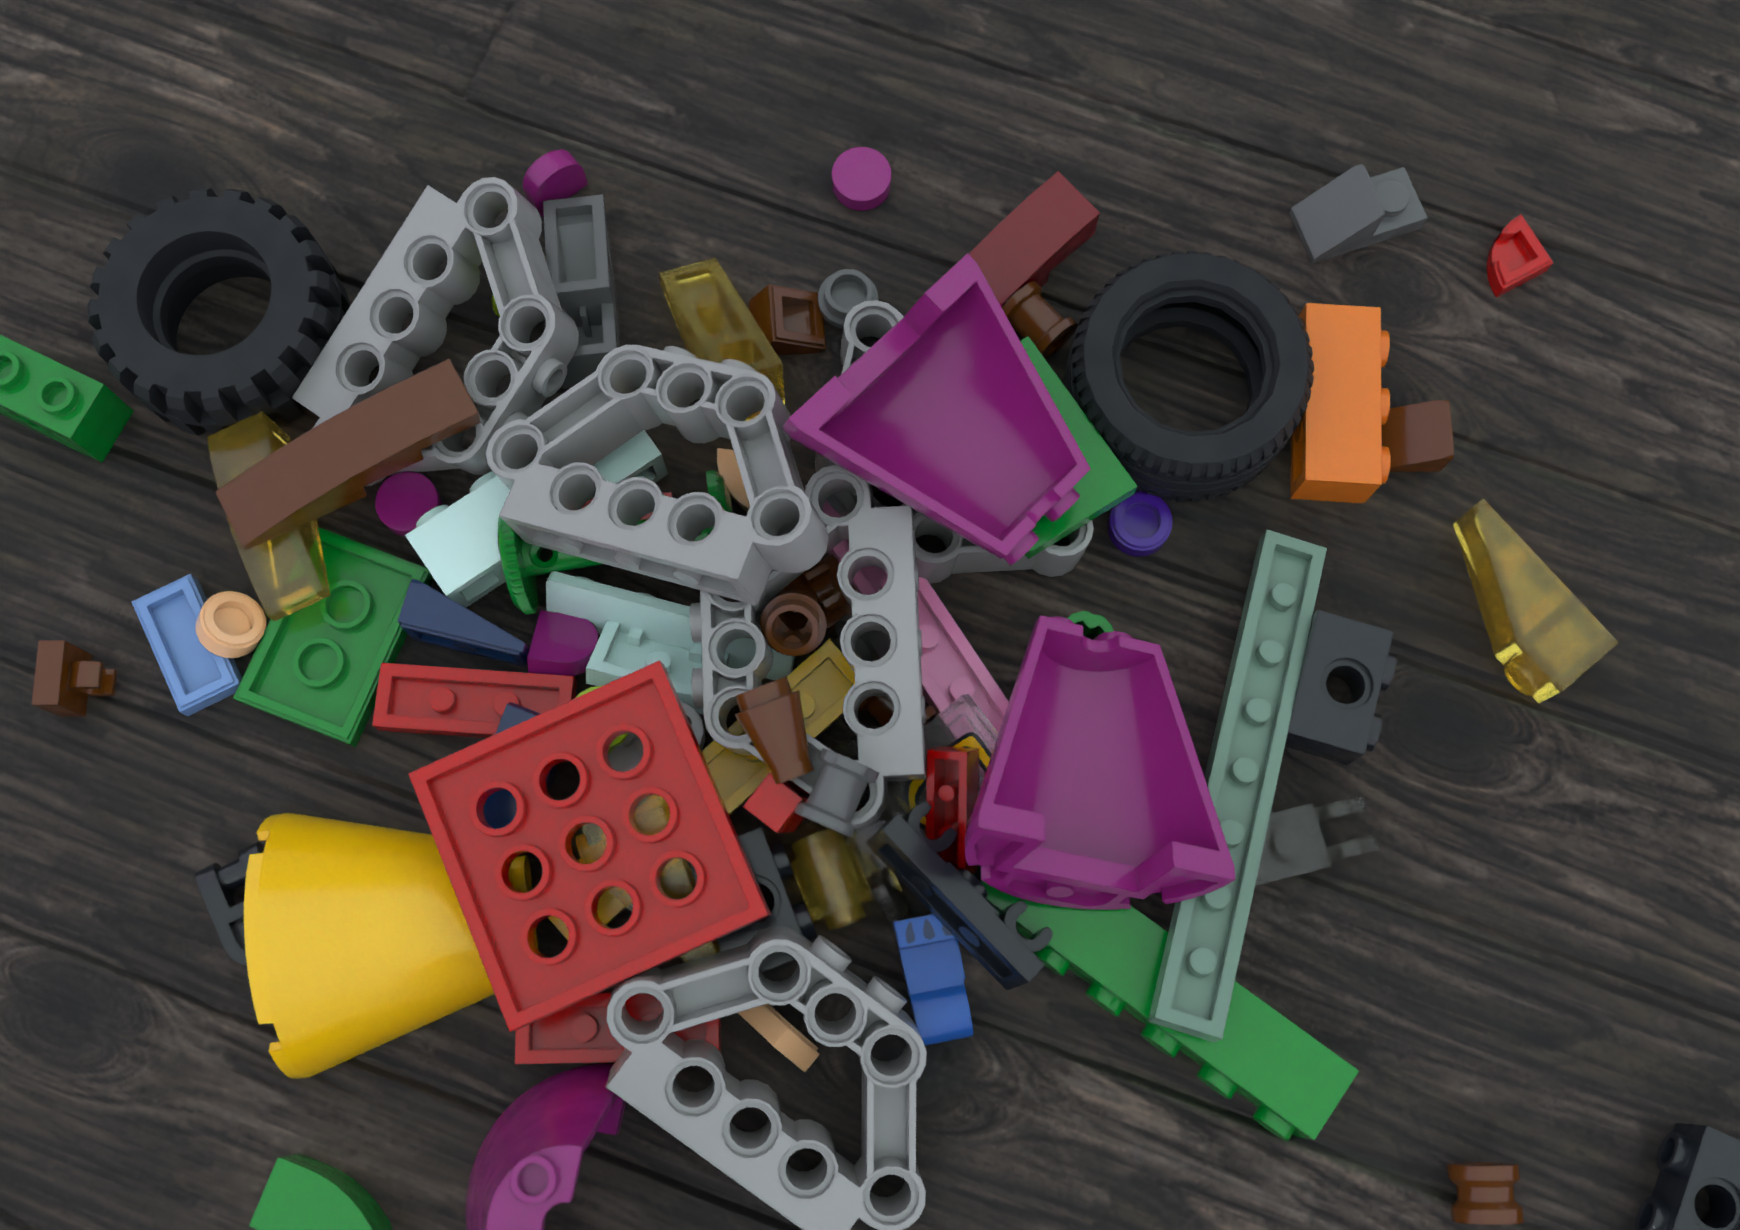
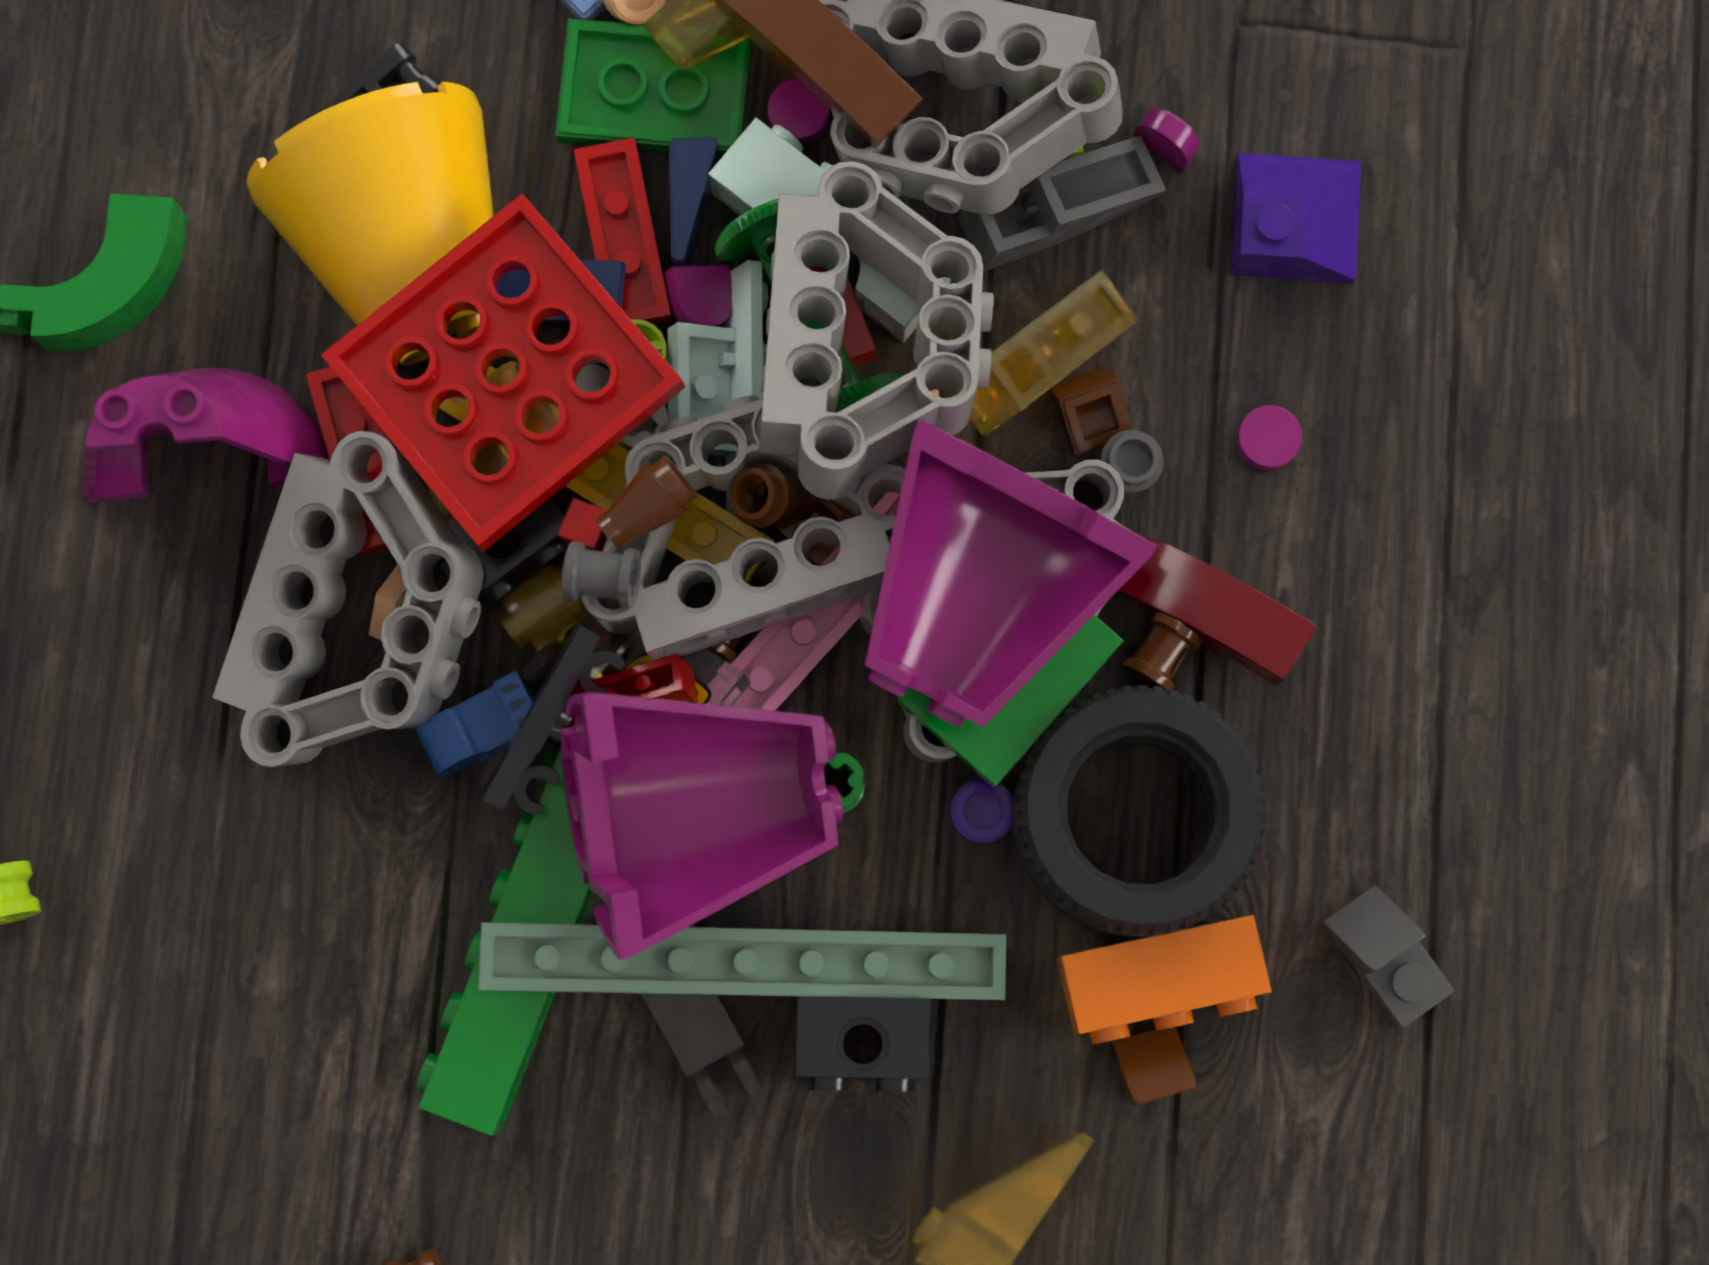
camera: 75 degrees right, 5 degrees up
red tile [1487,215,1554,297] -> none
none -> dark purple slope [1230,153,1361,284]

